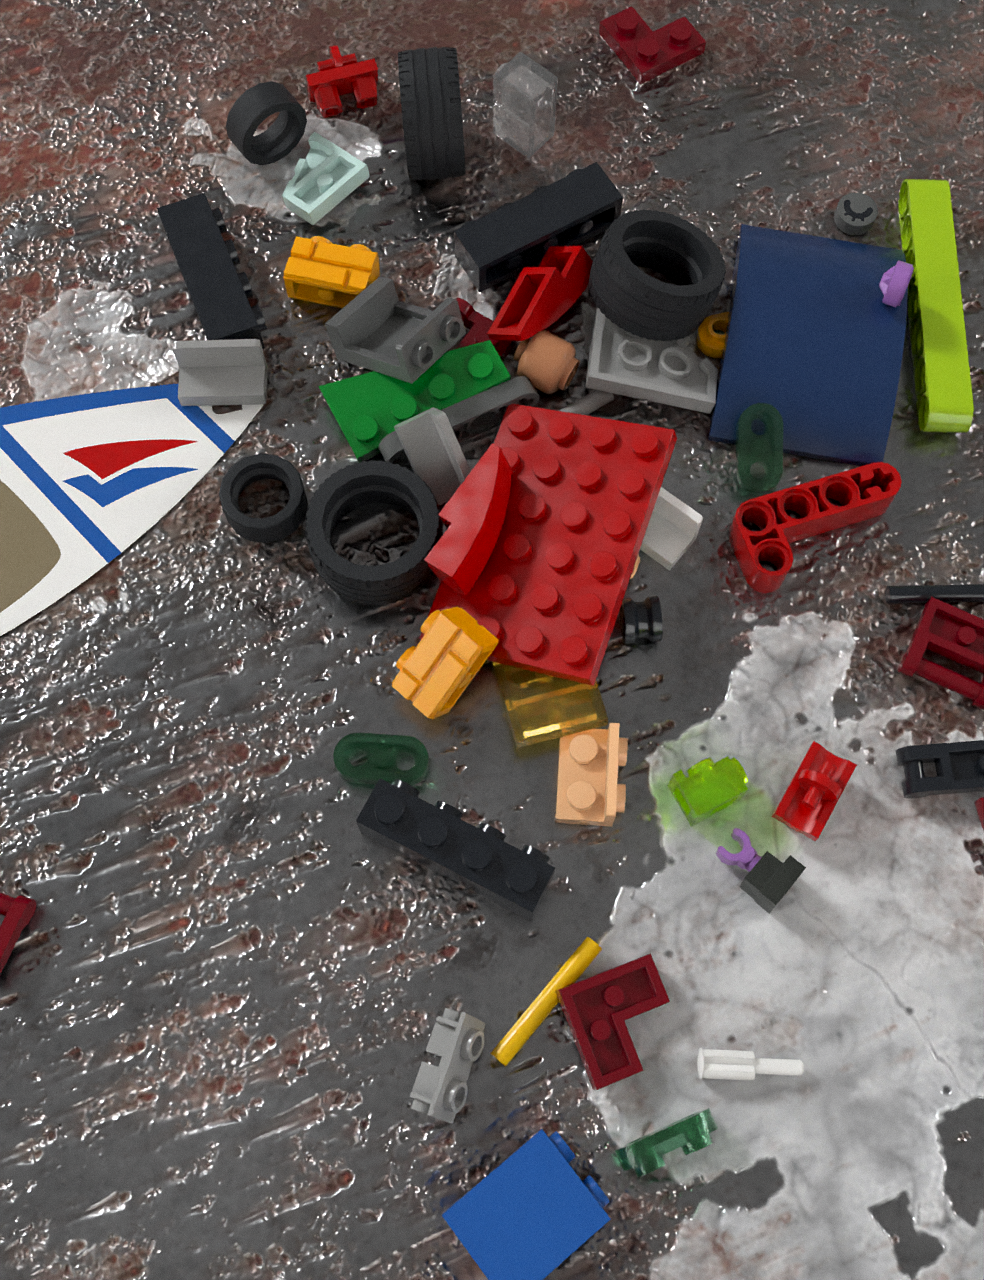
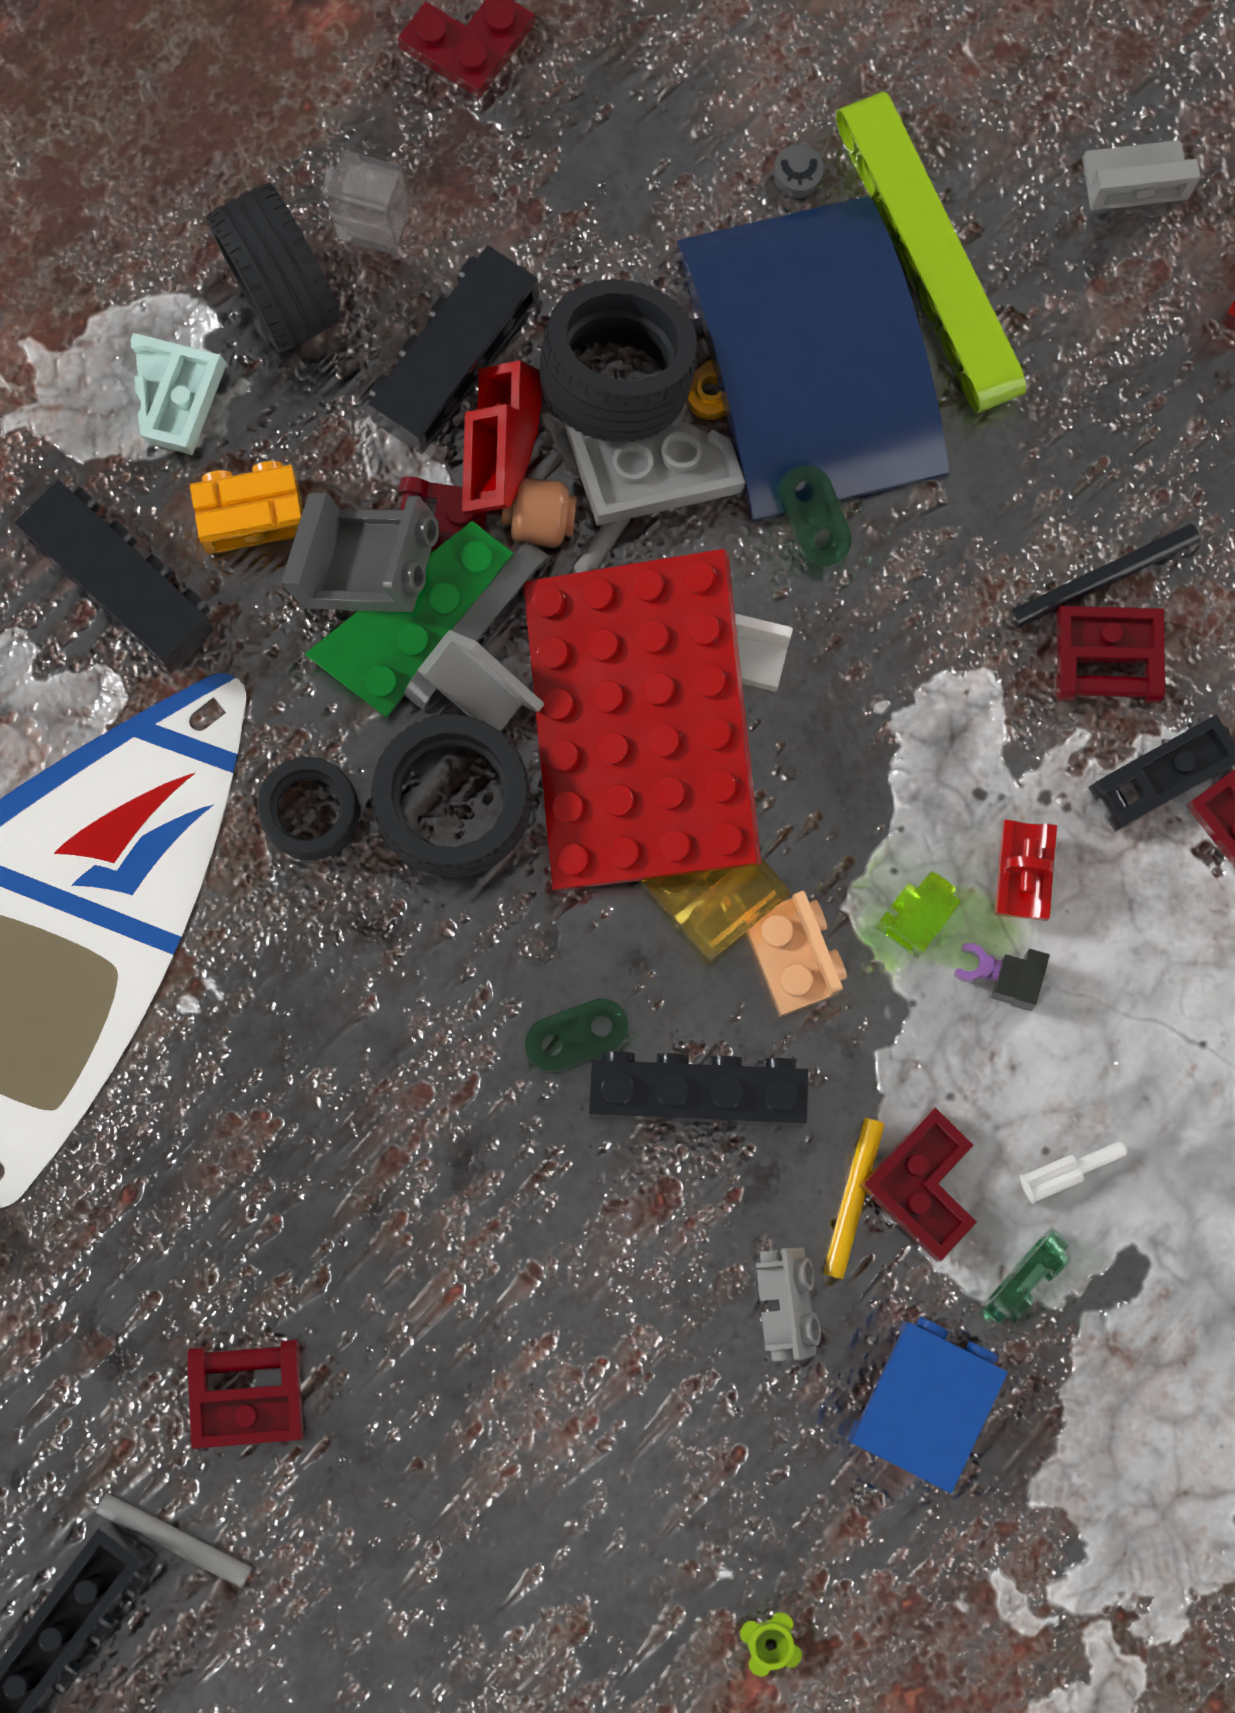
camera: 25 degrees left, 10 degrees up
light grey panel [173,339,268,406] -> none
black tyre [226,81,307,165] -> none
red hips [306,45,378,118] -> none
light orange brick [392,606,499,720] -> none
red slope [424,443,512,596] -> none
black wheel [619,596,663,644] -> none
red beam [728,462,902,593] -> none
medium lavender tile [879,260,914,307] -> none

